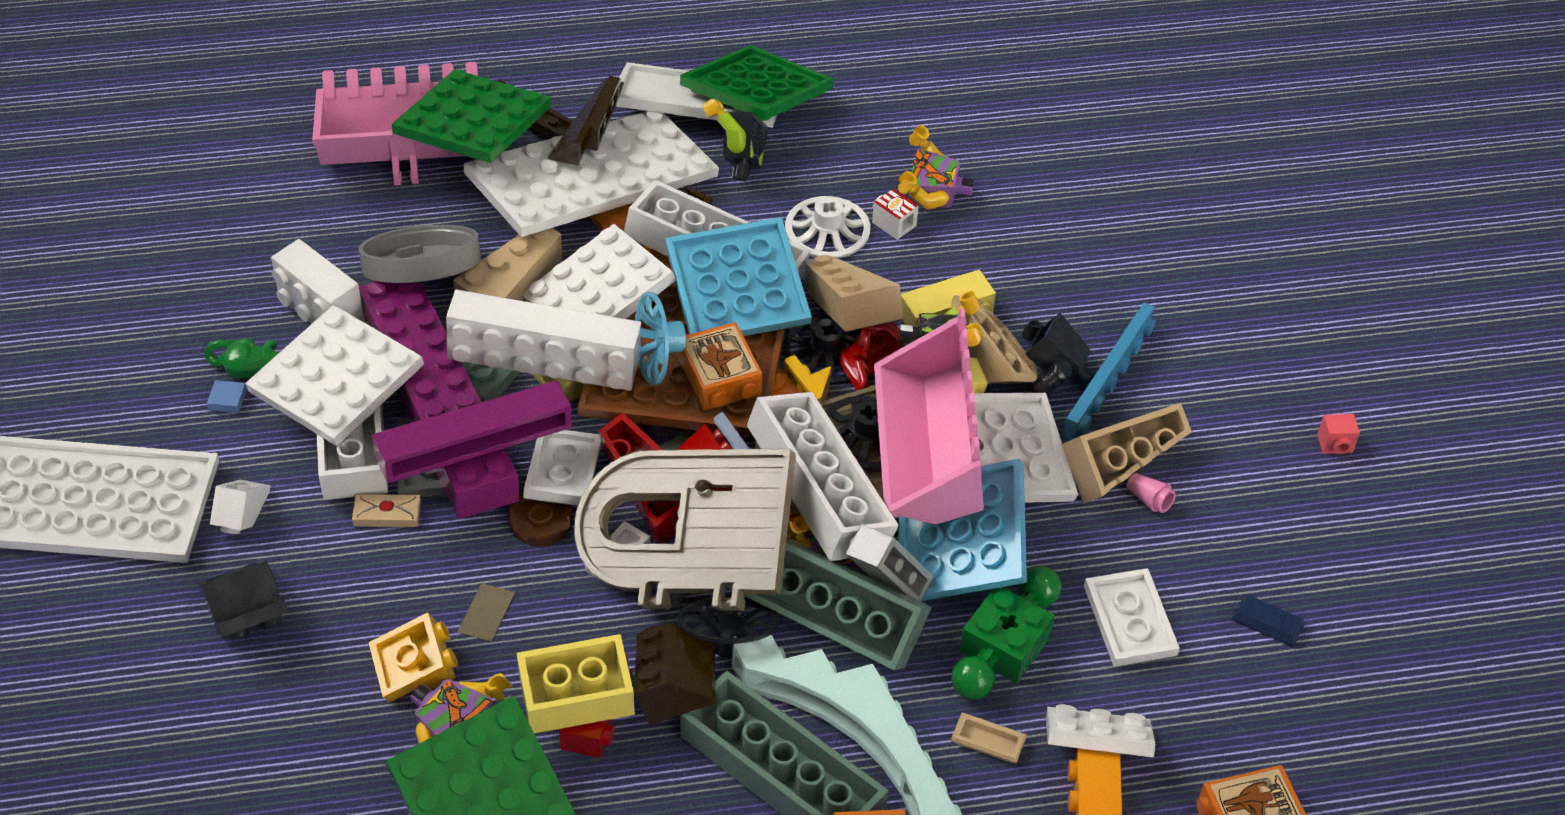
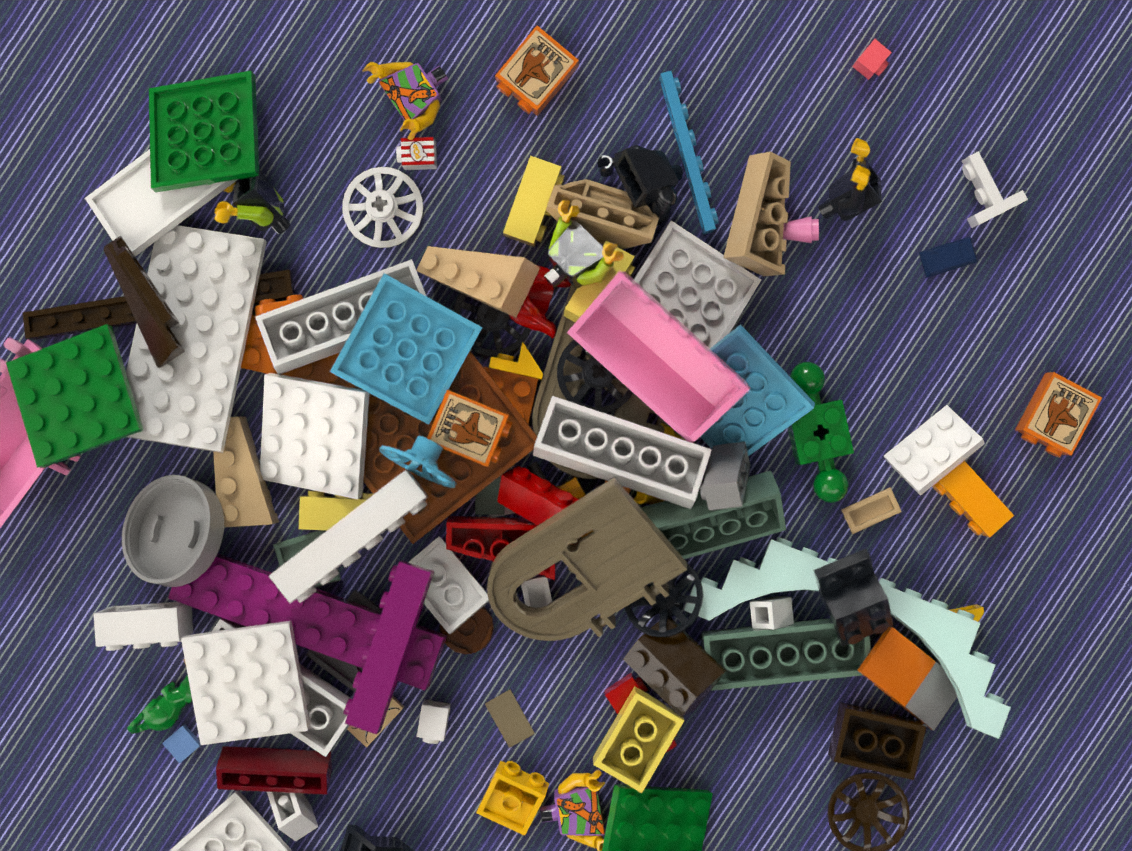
camera: 40 degrees left, 40 degrees up
sand blue tile [713,412,750,449] -> none
white plate [1084,568,1180,667] -> none
none -> dark red brick [216,746,332,794]
none -> white brick [417,700,451,744]
none -> brick [495,26,579,116]
none -> white brick [750,596,794,629]
none -> black bracket [814,549,893,647]
none -> black torso [818,138,882,221]
none -> white bracket [962,151,1028,228]

